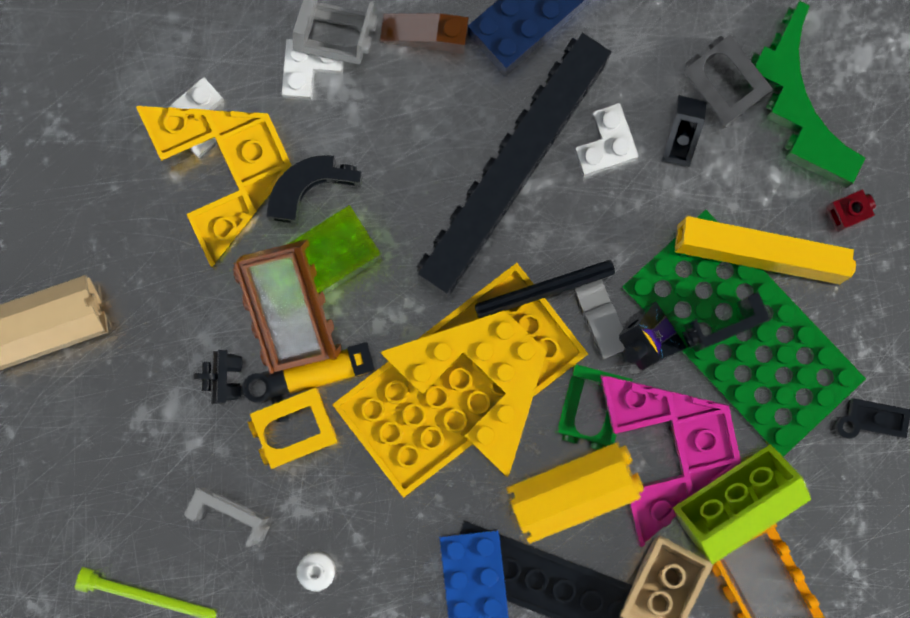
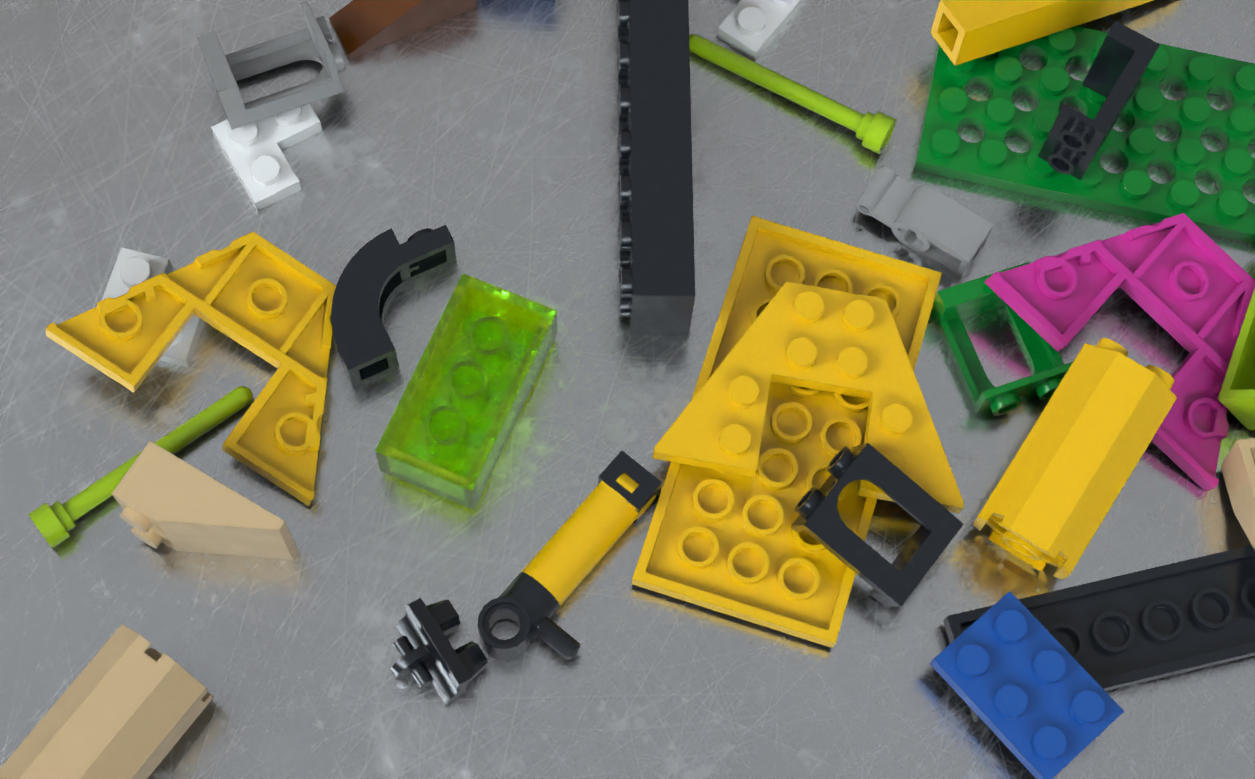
camera: 35 degrees left, 15 degrees down
window [233,239,342,374] -> none
yellow panel [248,387,339,469] -> none
black axle [475,260,615,318] -> none
black torso [619,301,687,370] -> none
none -> lime piece [28,386,253,549]
none -> tan slope [112,441,299,560]
none -> lime piece [689,34,897,154]
none -> black panel [790,443,964,607]

